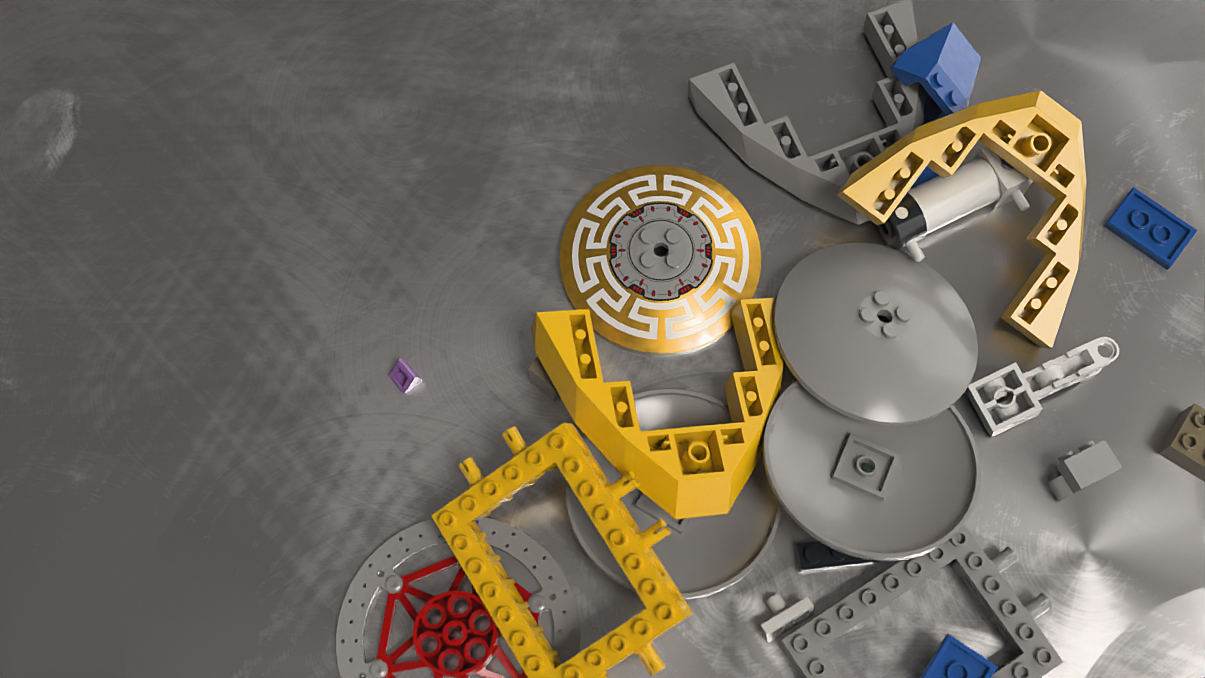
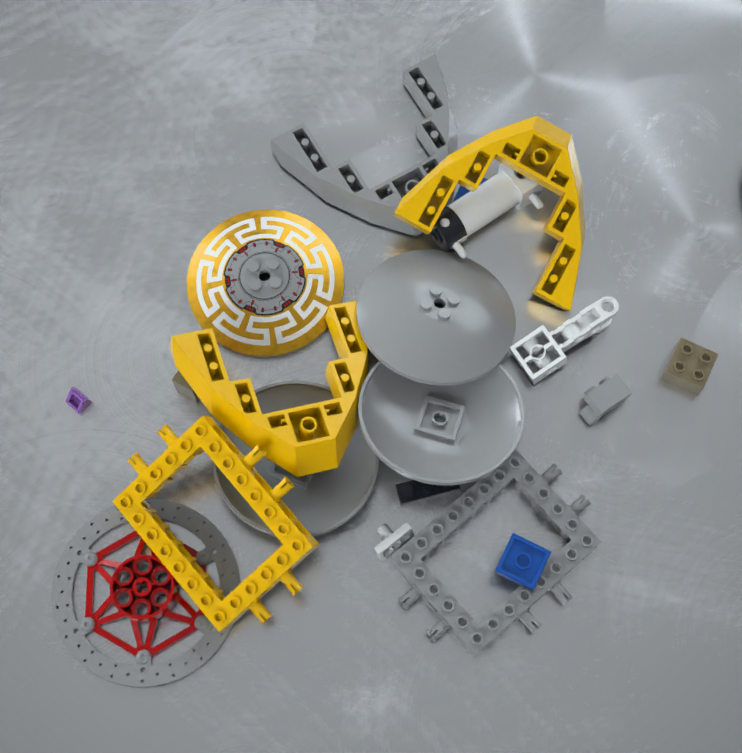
camera: 10 degrees left, 0 degrees up
blue wedge [890,23,981,120] -> none
blue tile [1104,187,1197,270] -> none

